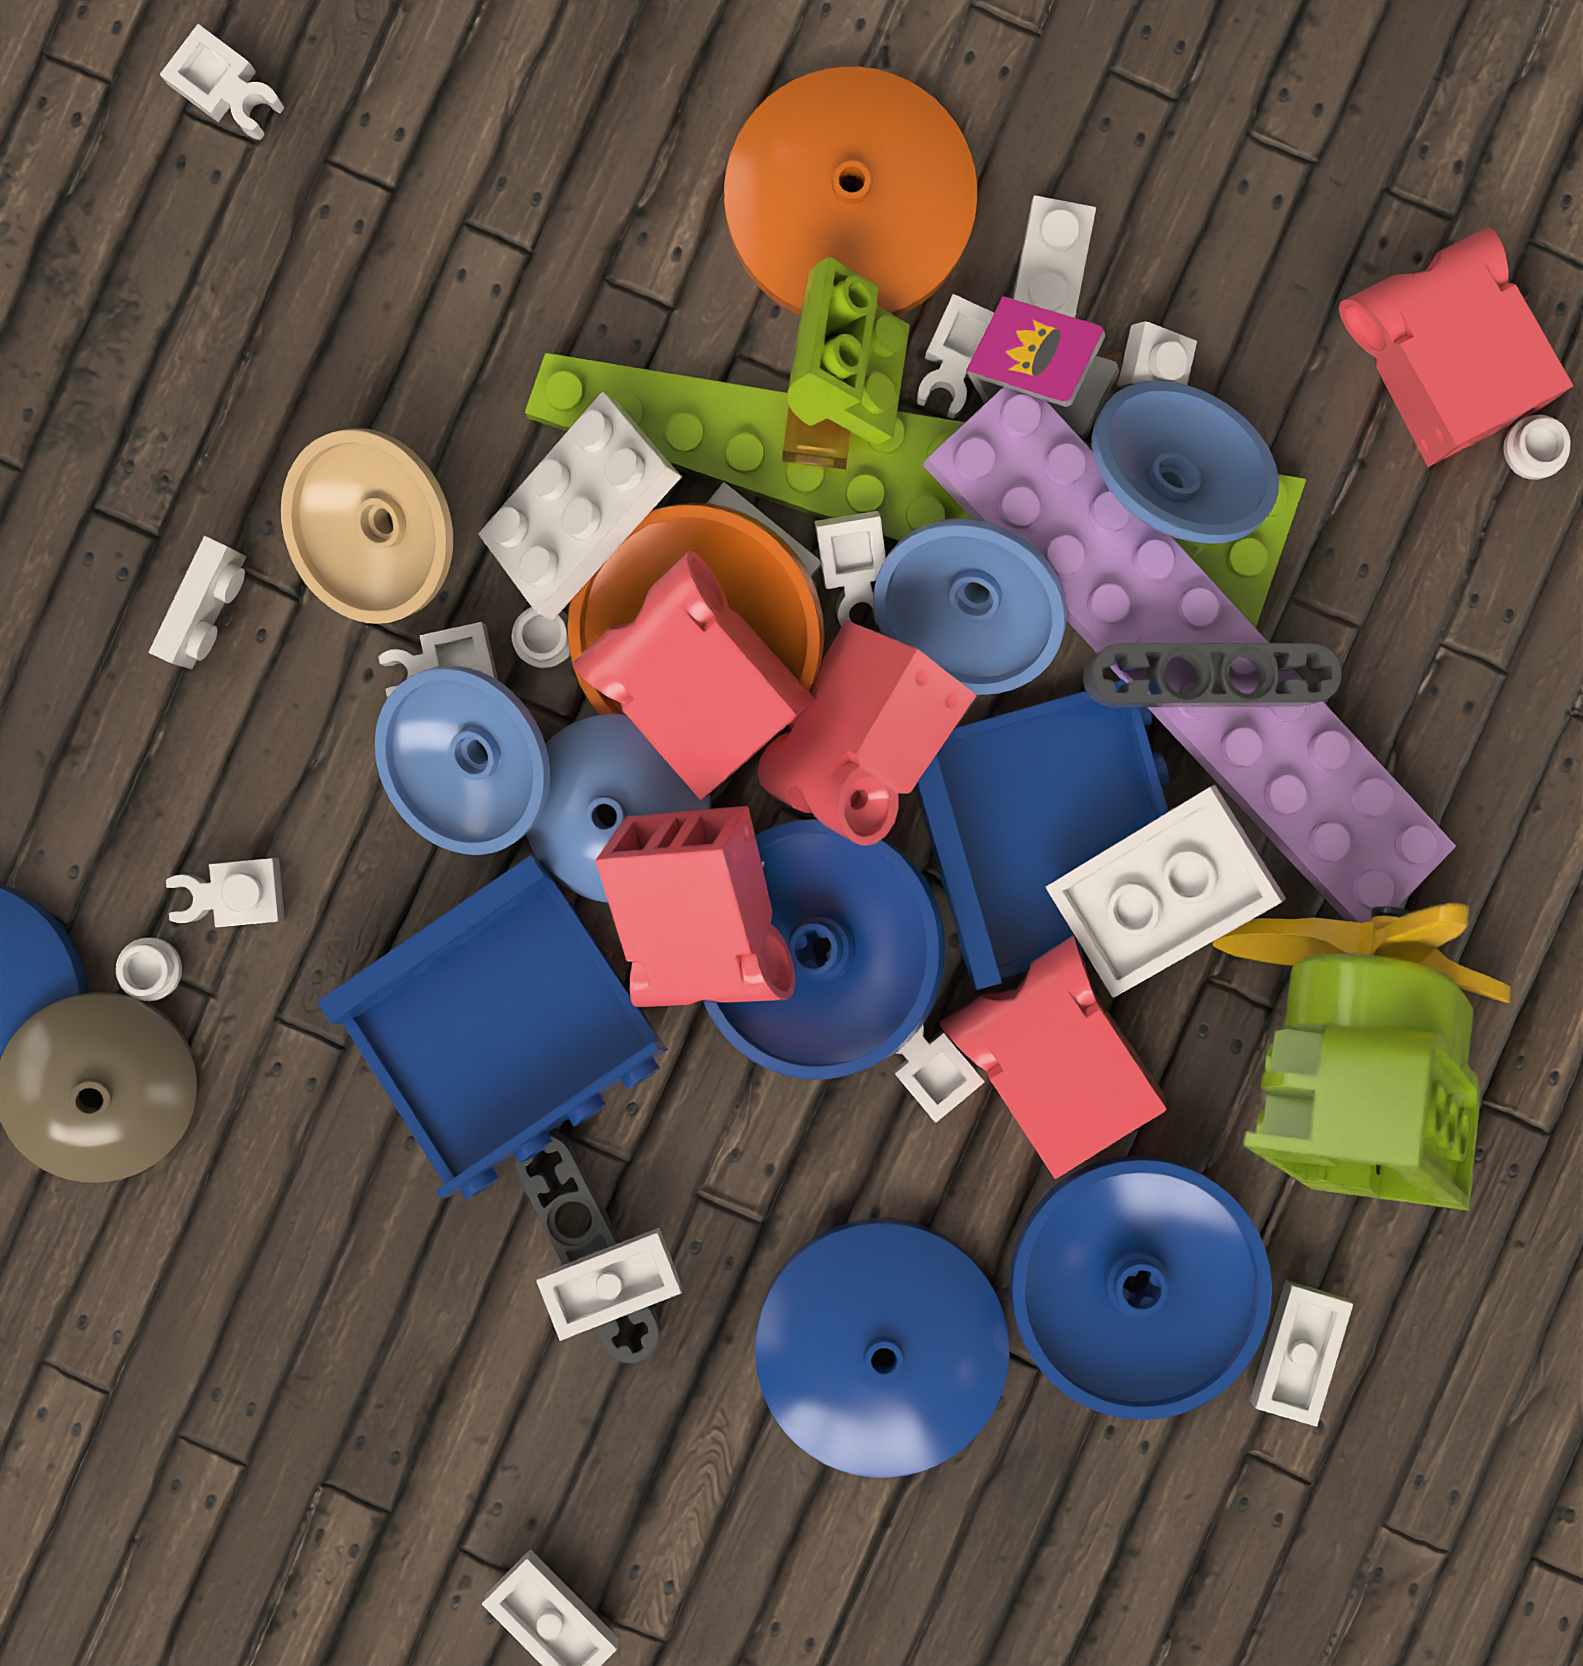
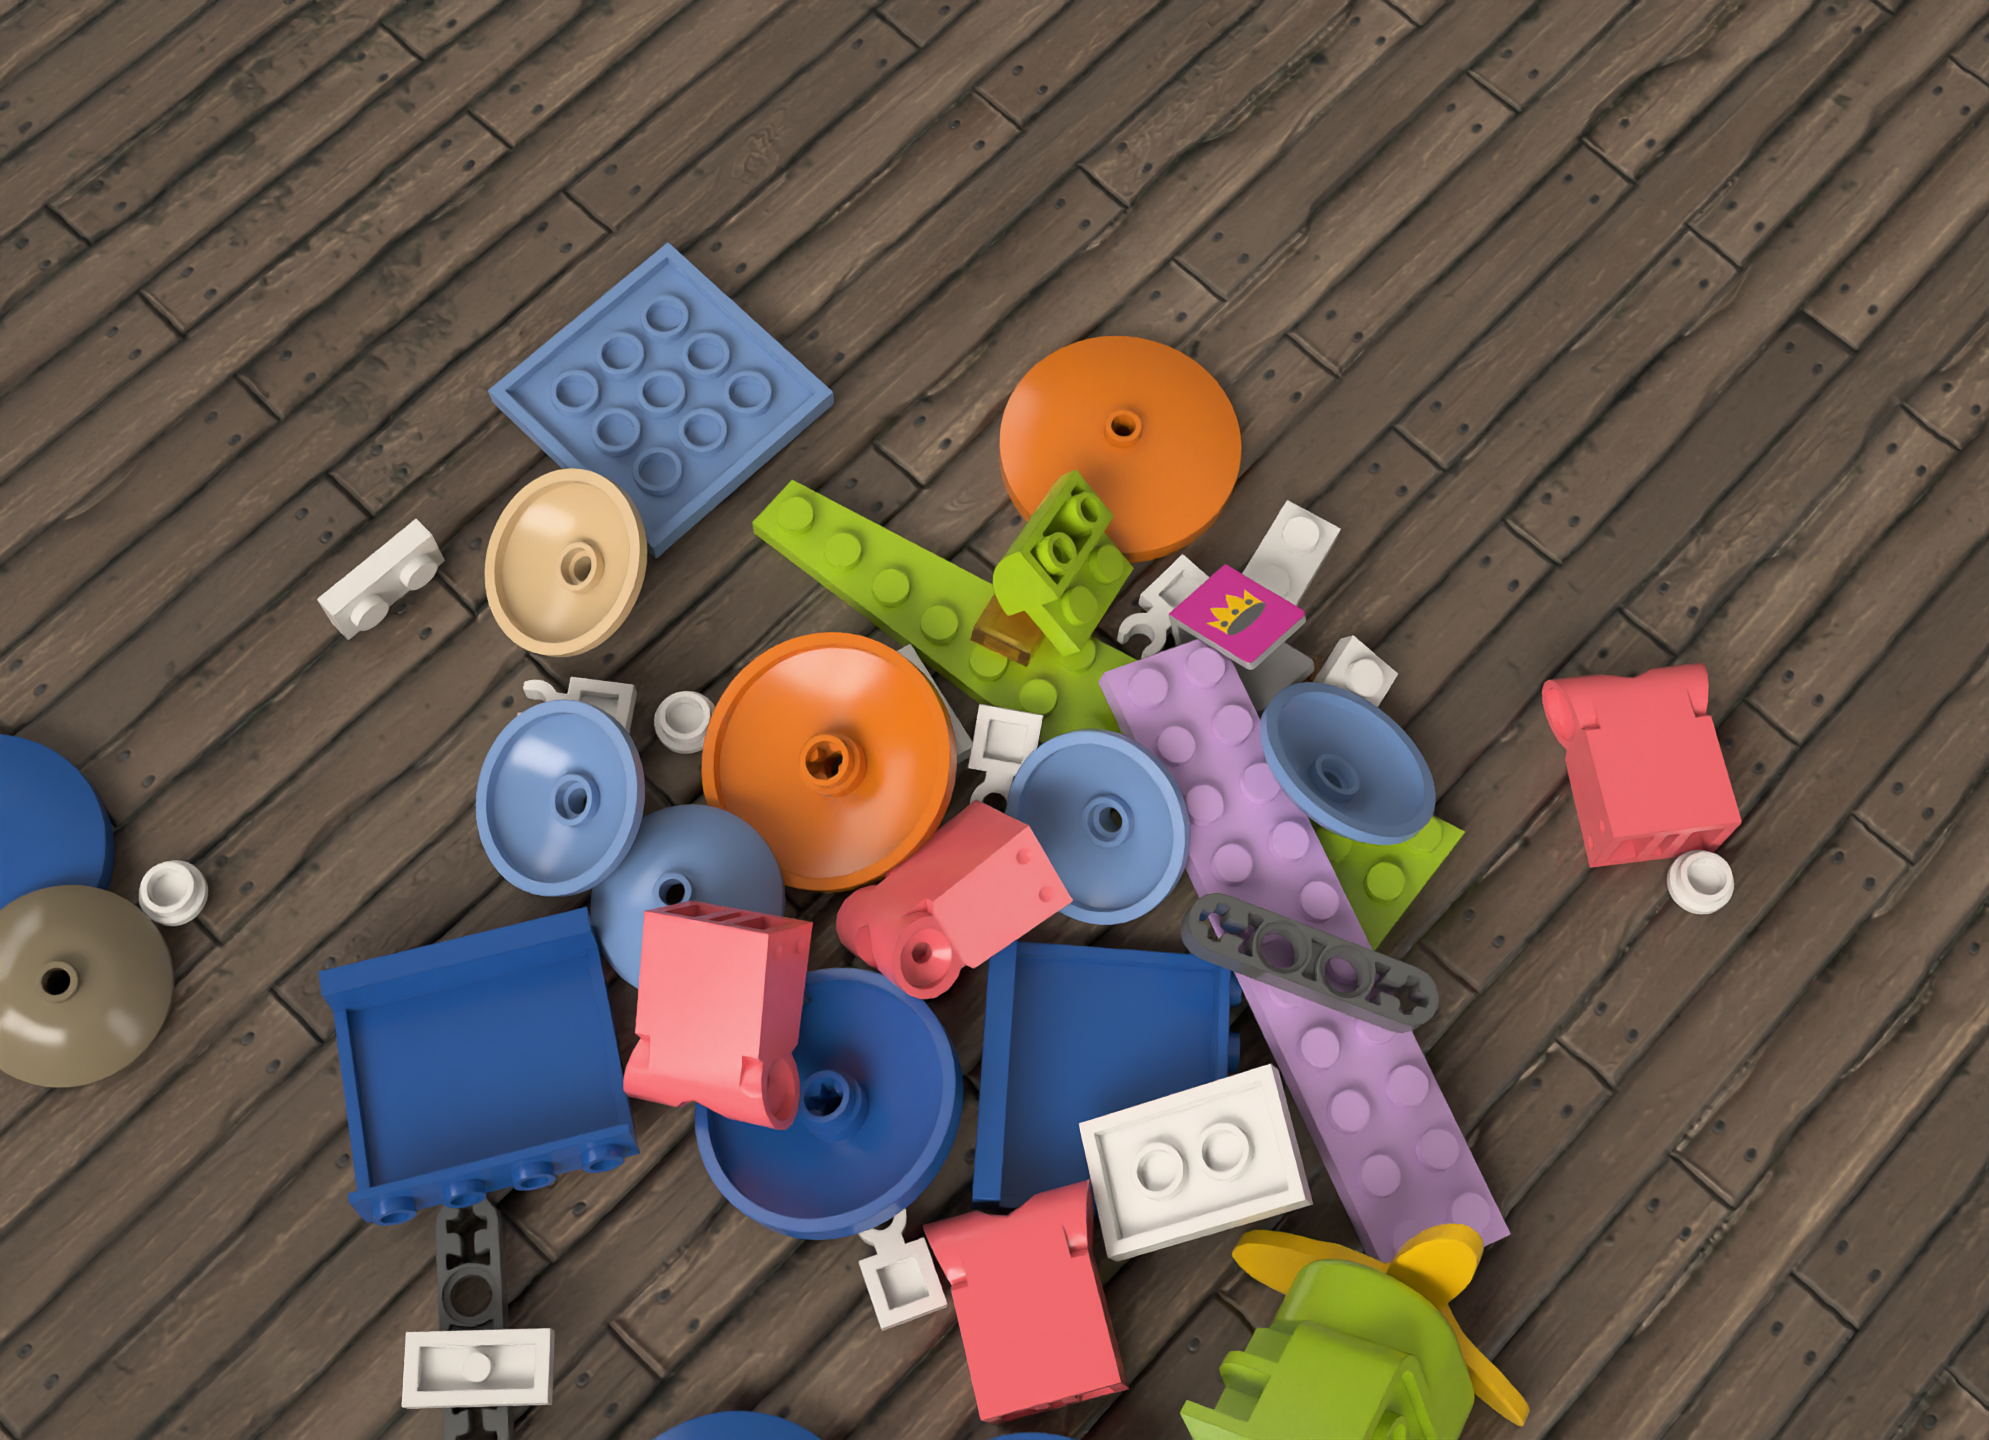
camera: 15 degrees right, 20 degrees down
white plate [160,24,284,140] -> none
white plate [166,858,285,928] -> none
white plate [478,391,681,621] -> none
coral piece [573,550,816,801] -> none
none -> medium blue plate [488,242,834,558]

